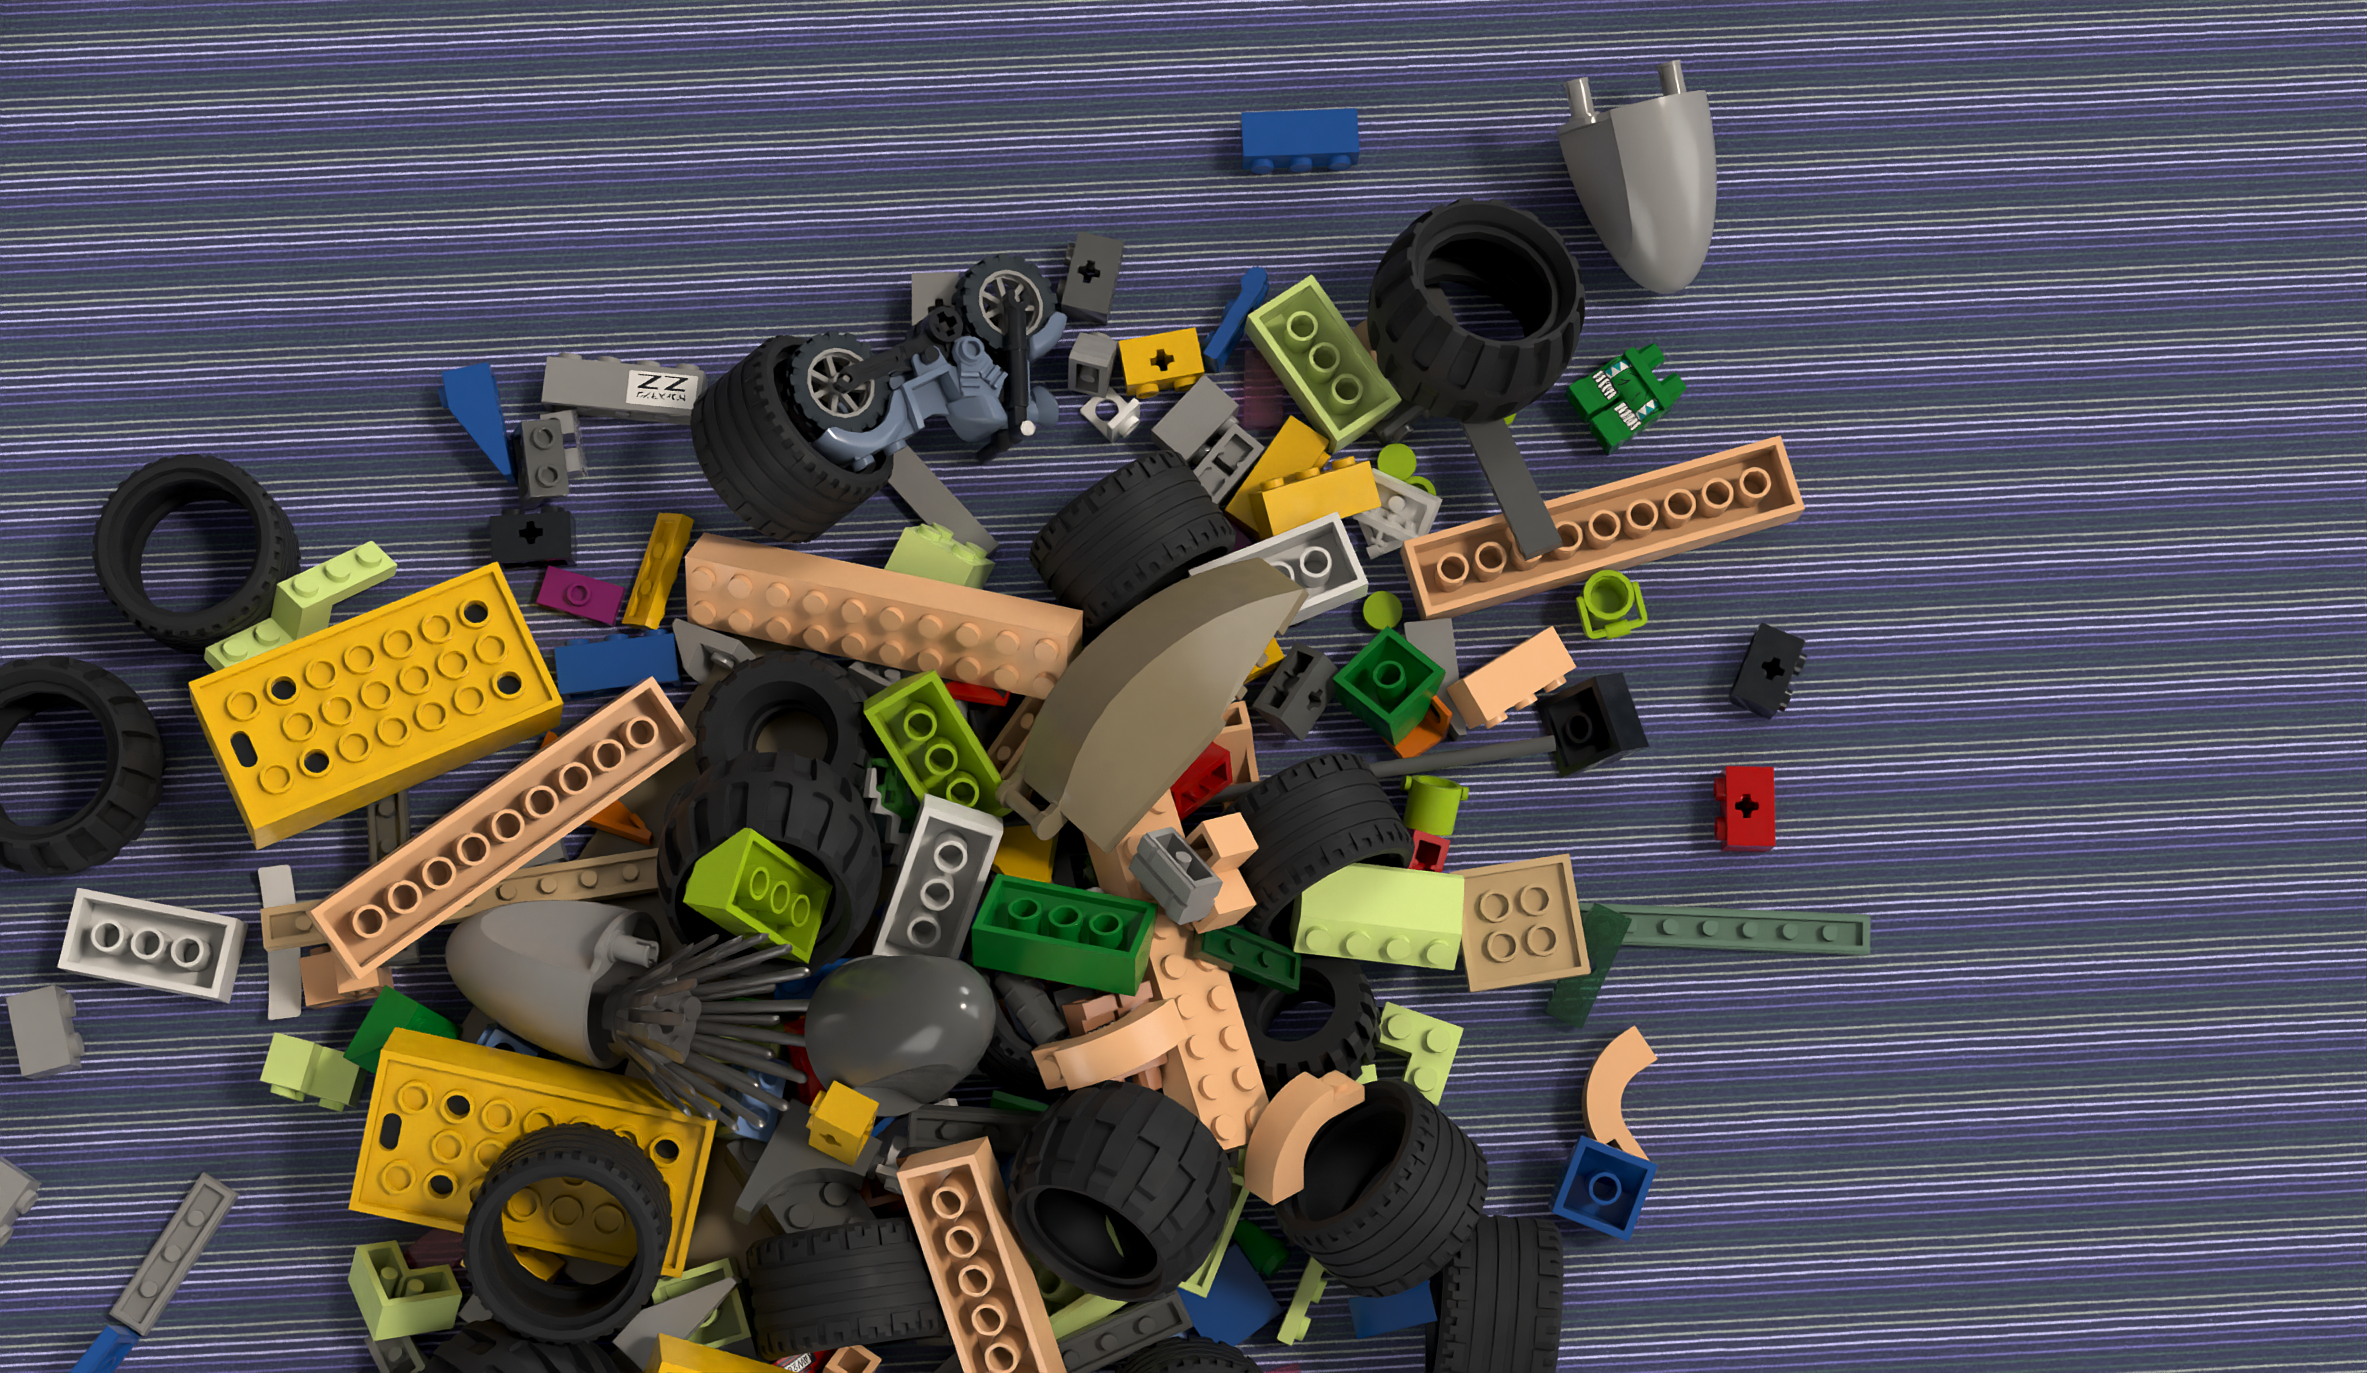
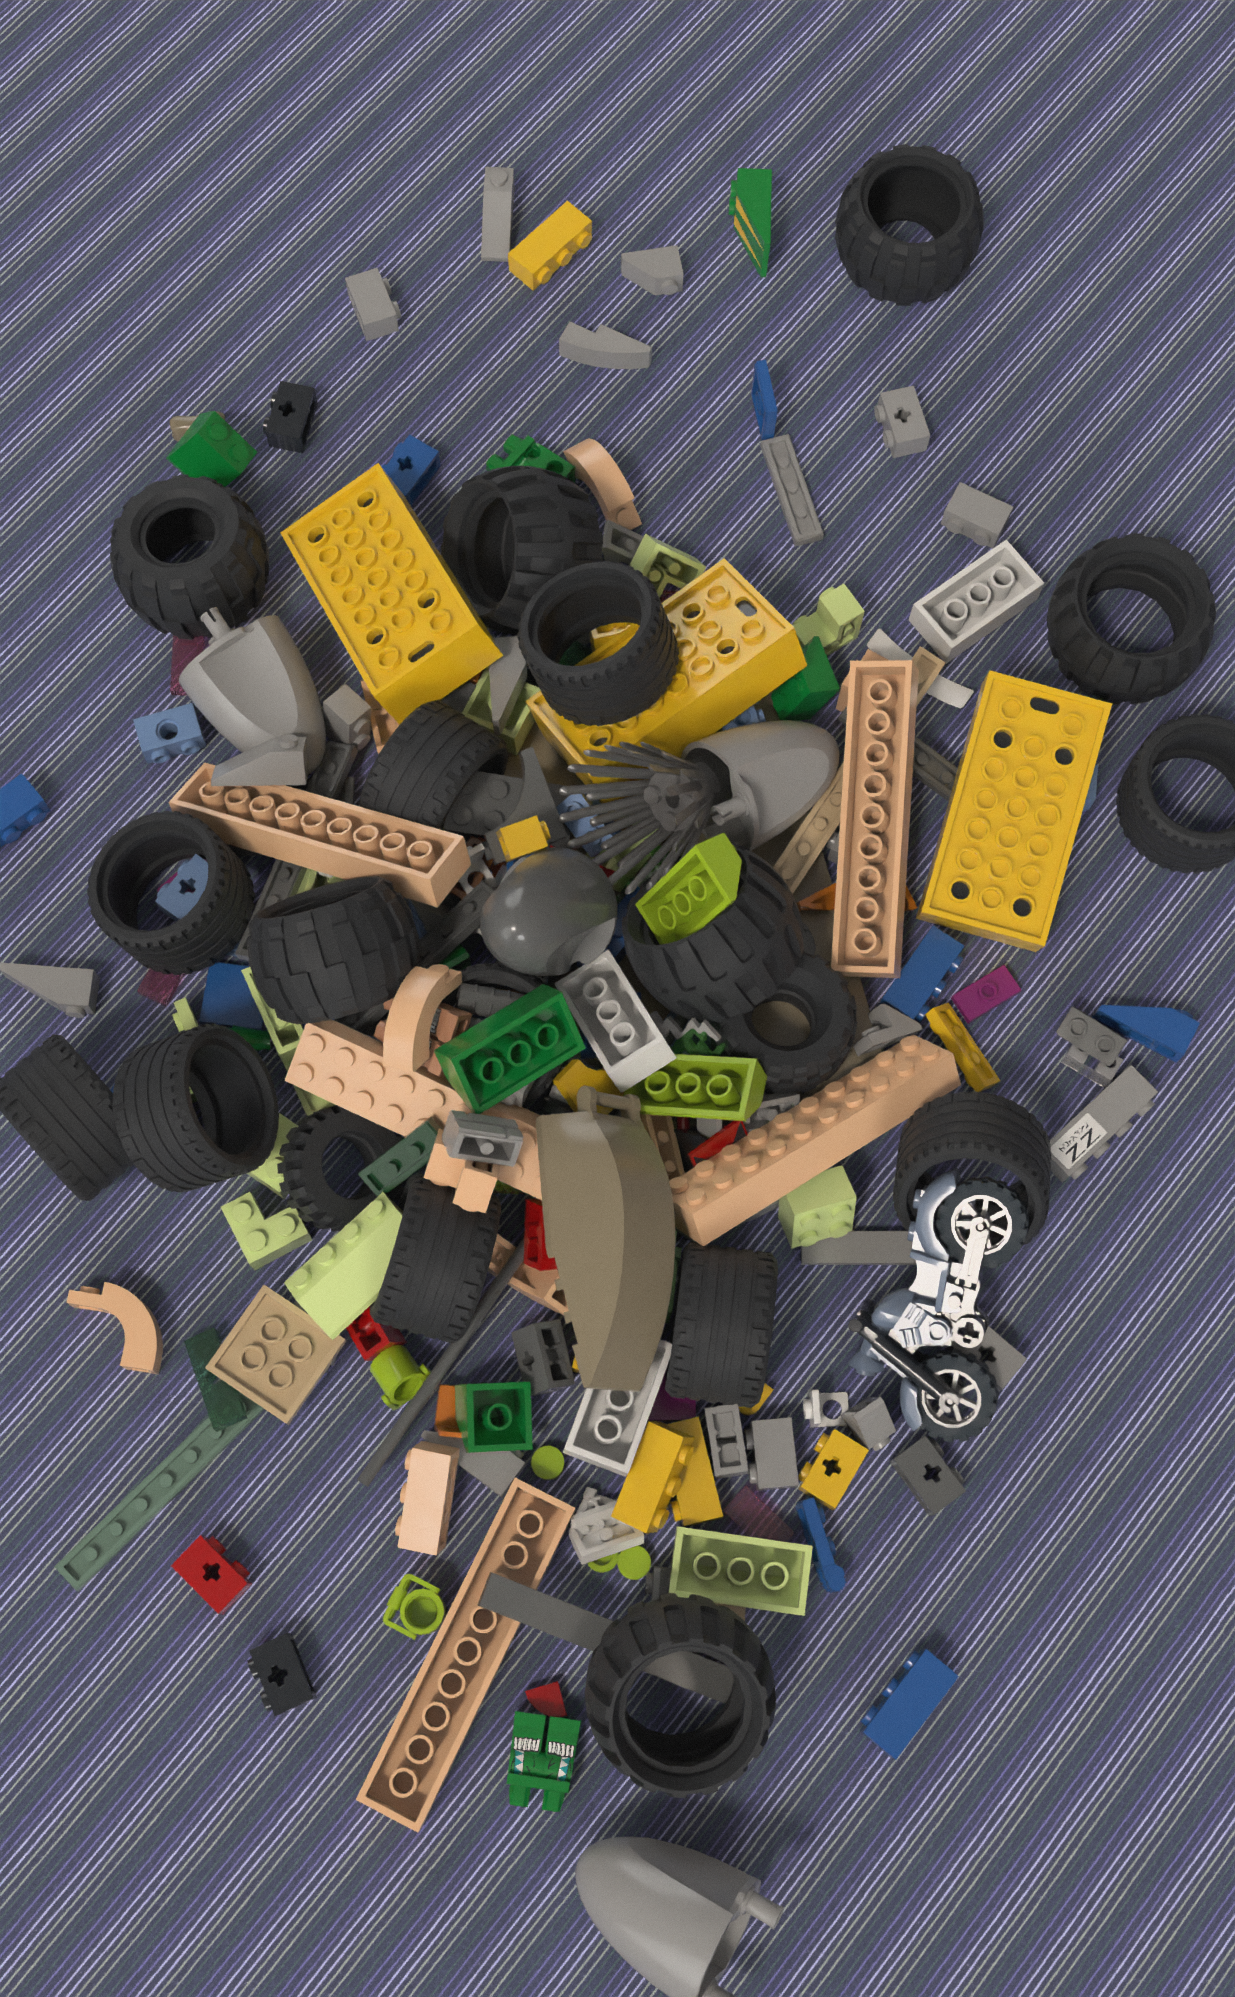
camera: 135 degrees right, 5 degrees down
yellowish green bracket [204,540,397,672] -> none
black brick [490,506,577,571] -> none
light nougat arch [1244,1070,1365,1206] -> none
black slope [1536,672,1649,778] -> none
blue slope [1548,1135,1658,1242] -> none
none -> red tile [525,1681,567,1717]

